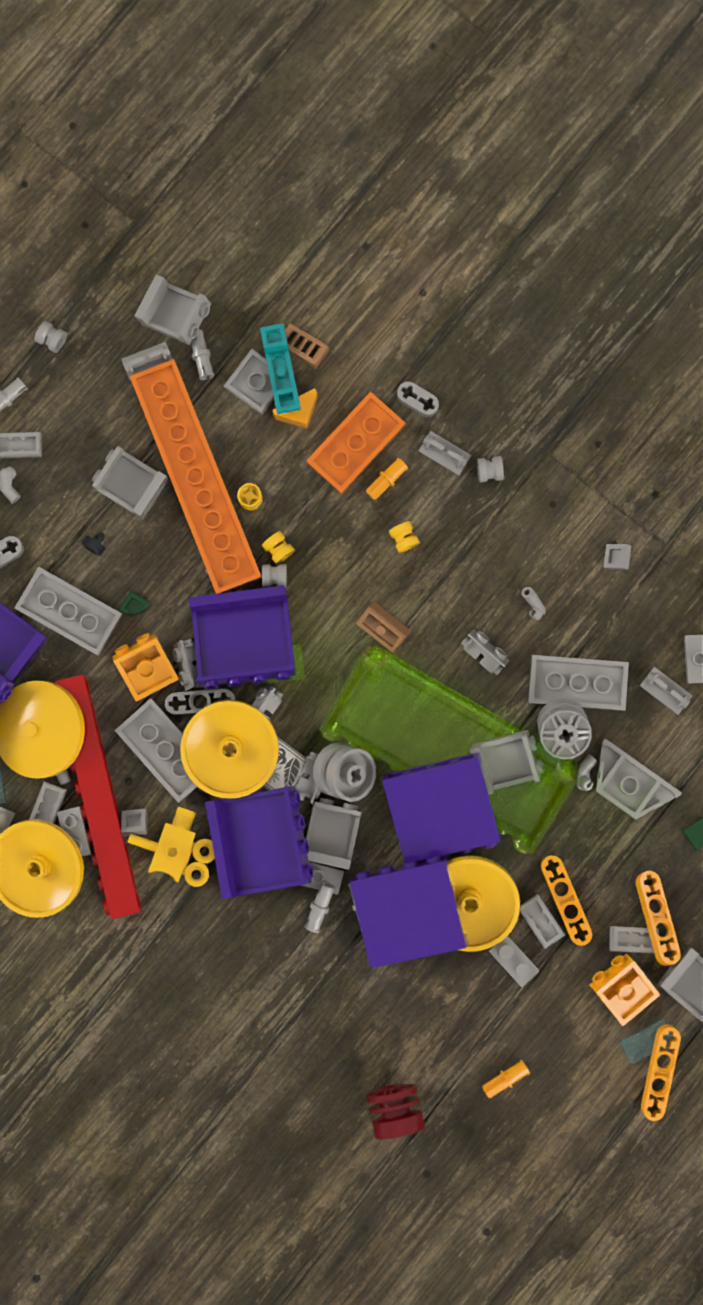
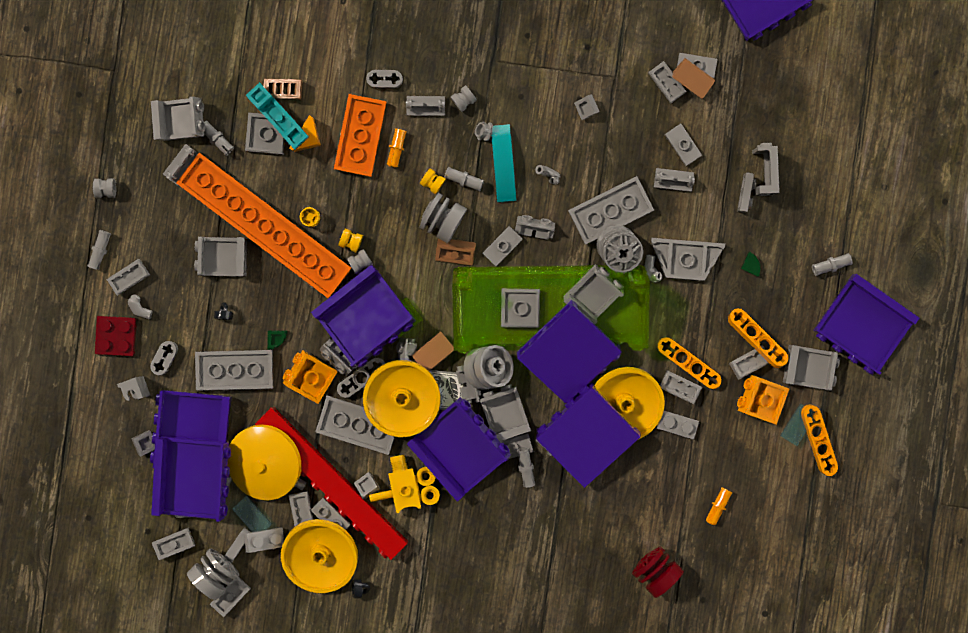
camera: 25 degrees left, 5 degrees up
none -> black tile [352,579,370,599]
none -> medium nougat slope [412,332,455,371]
none -> light grey wheel [419,193,467,244]
none -> light grey pin [444,167,484,191]
none -> light grey plate [475,122,493,141]
none -> light grey plate [483,226,523,266]
none -> teal slope [491,124,516,202]
none -> light grey tile [501,288,540,327]

